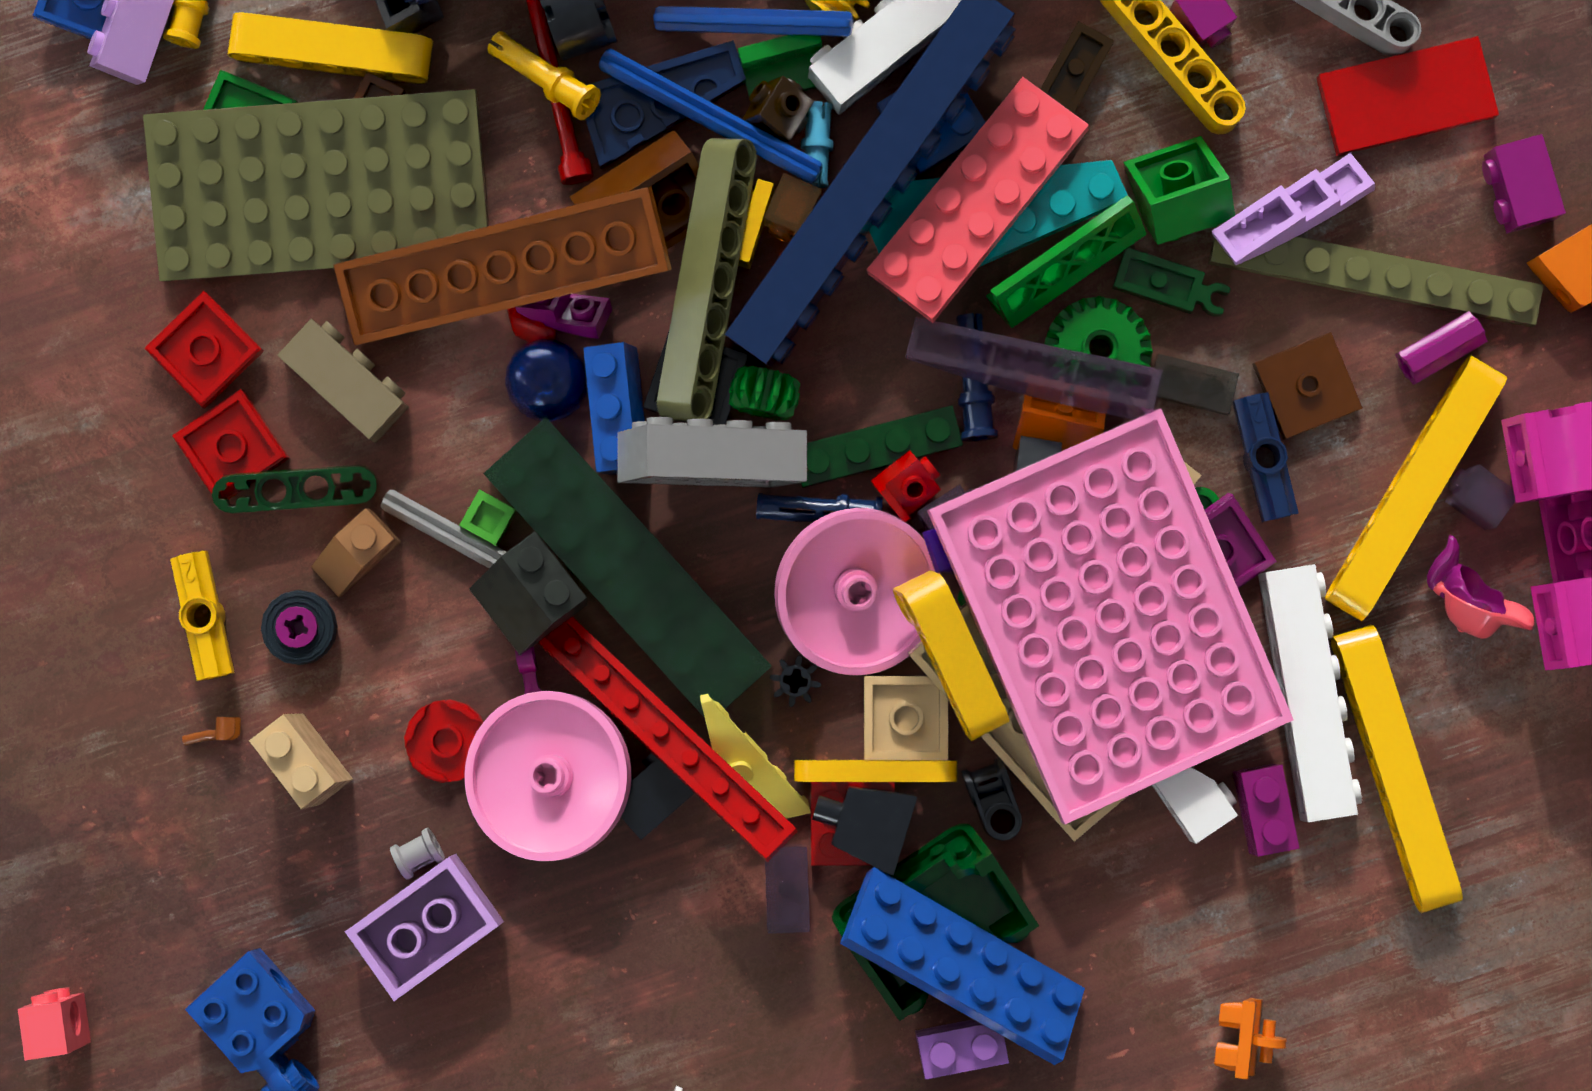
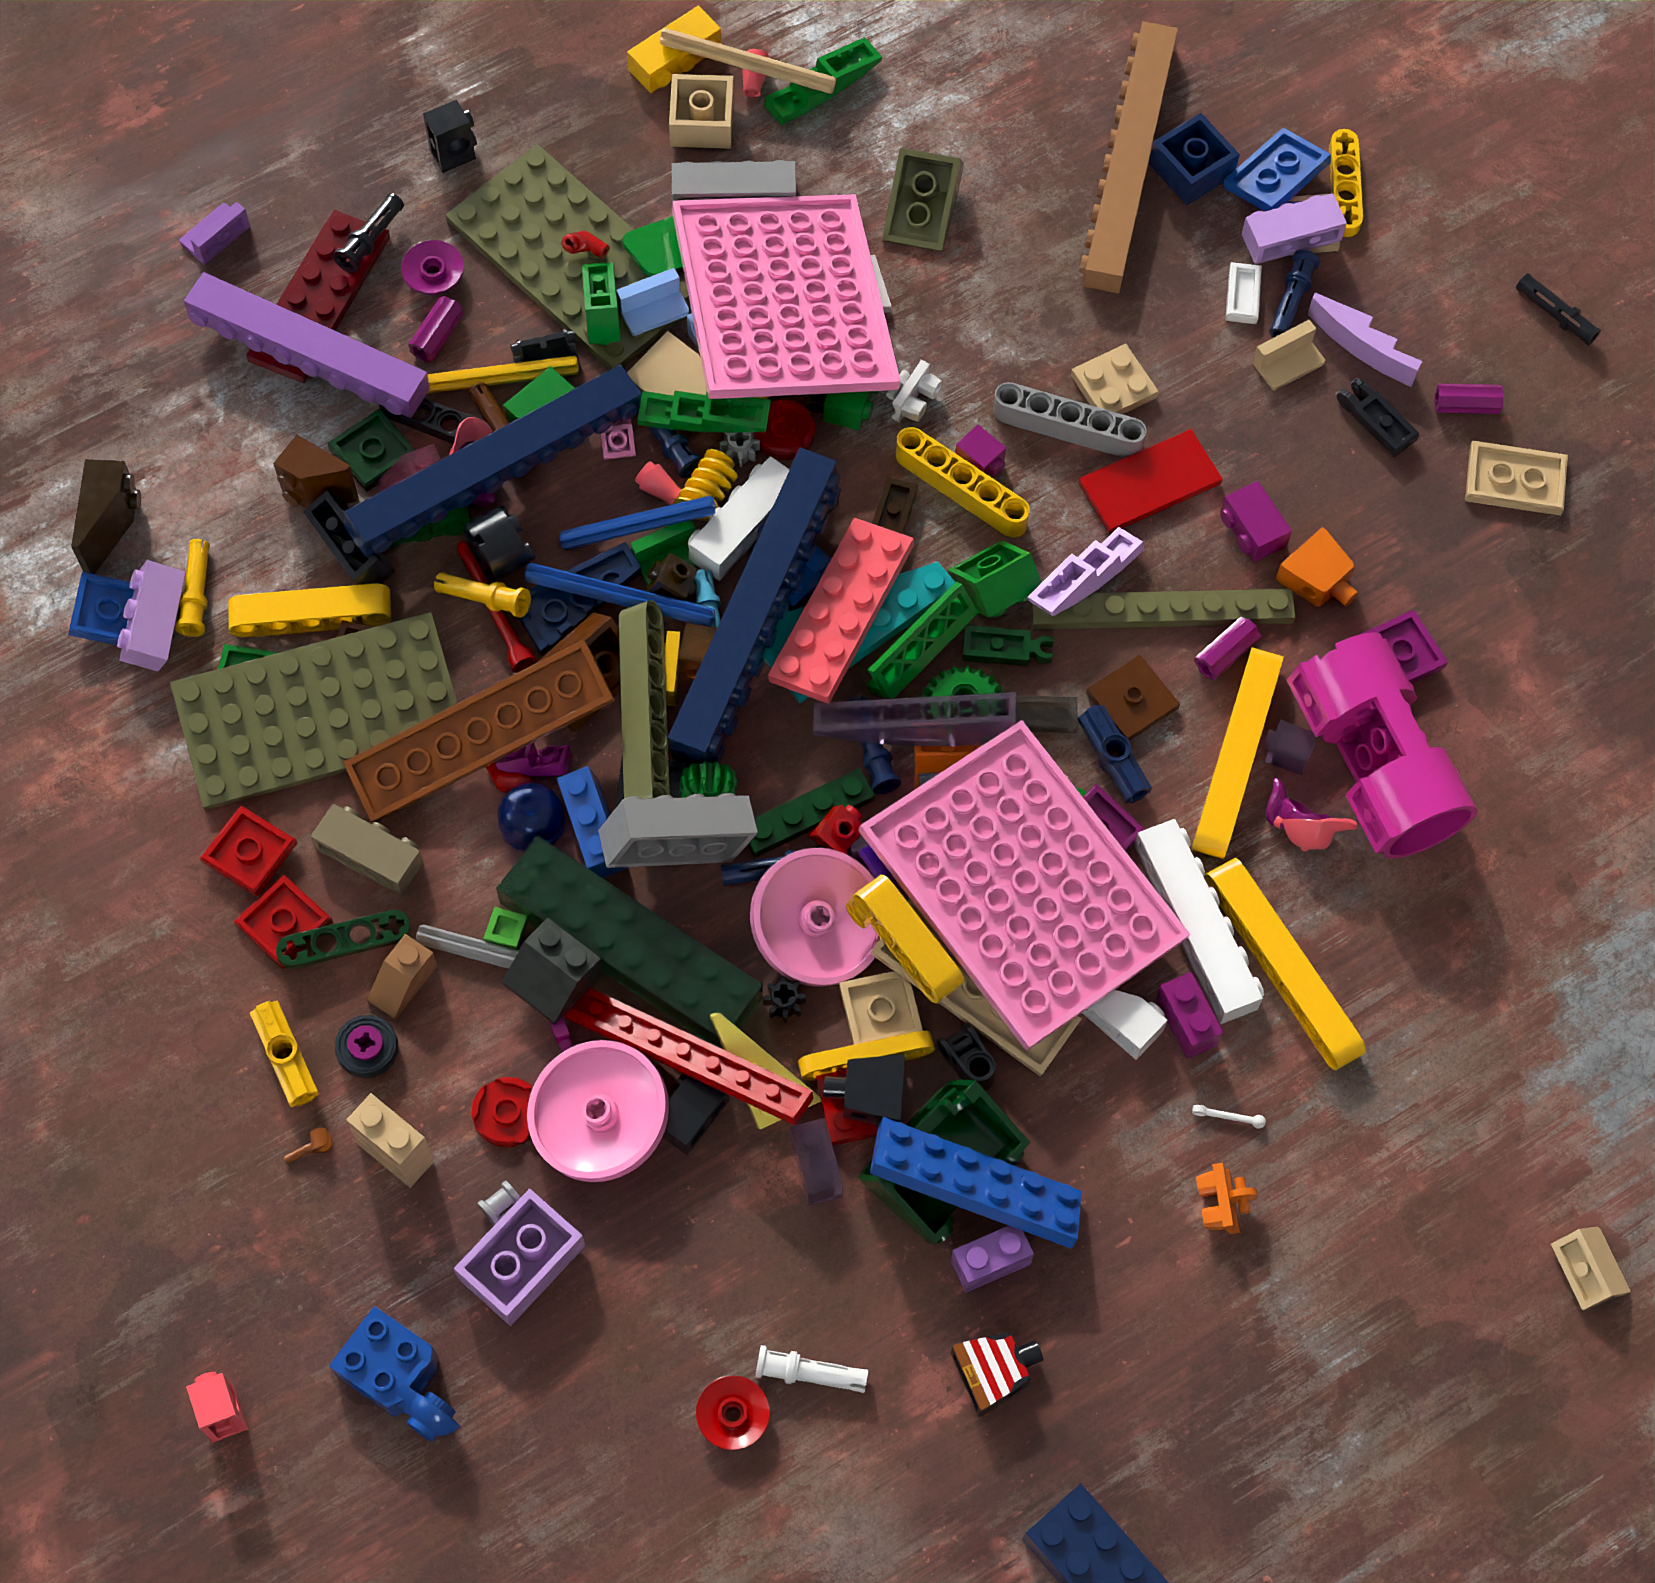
camera: 15 degrees left, 20 degrees down
none -> white hinge [1192,1105,1266,1129]

